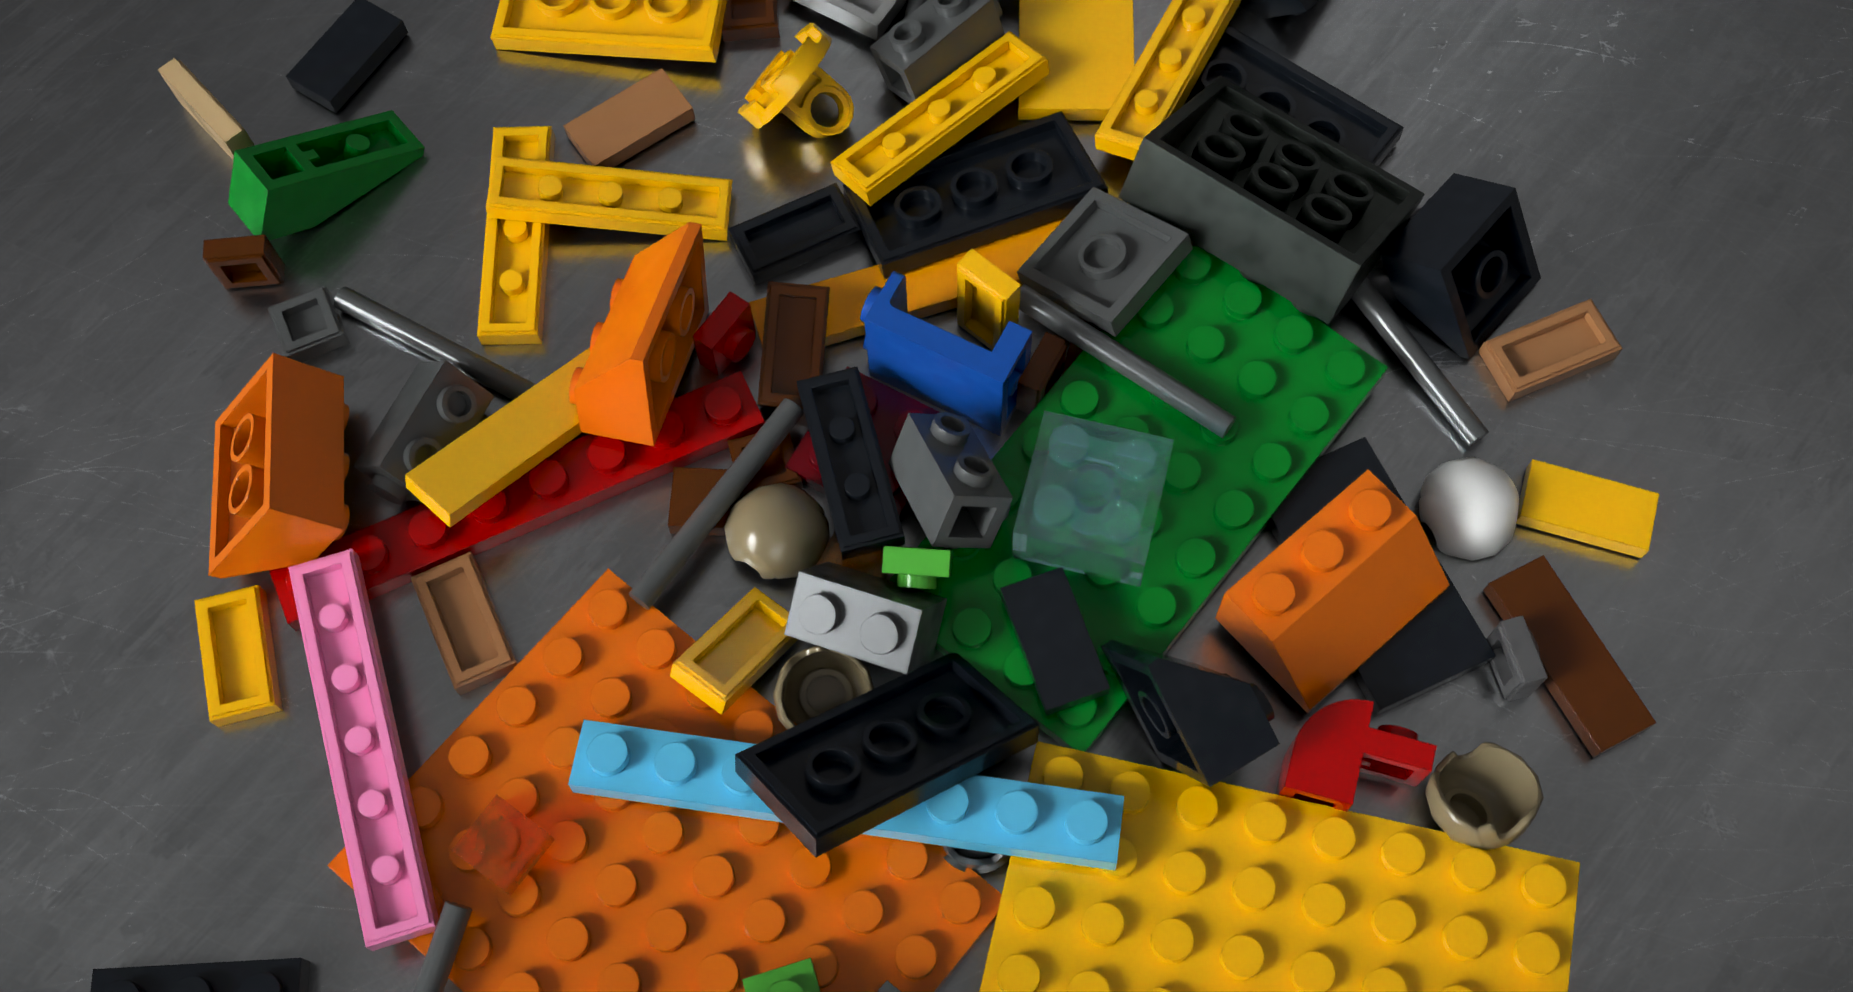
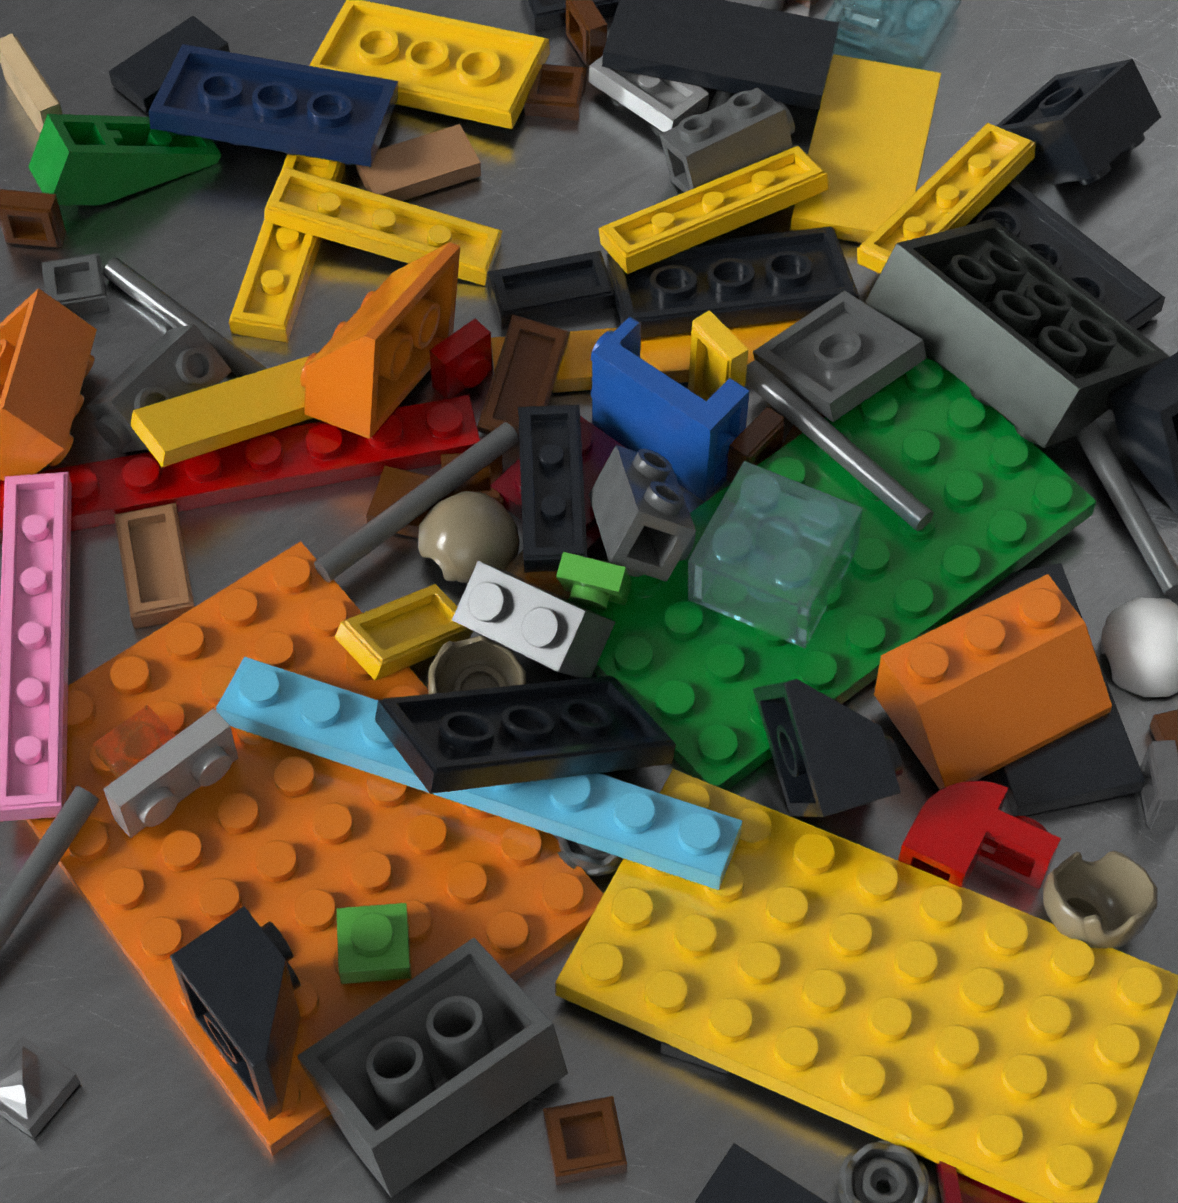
camera: 10 degrees right, 10 degrees down
yellow tile [738,23,854,138] -> none
black tile [1000,567,1110,716] -> none
none -> light grey plate [103,708,238,838]
none -> dark blue plate [149,44,398,167]

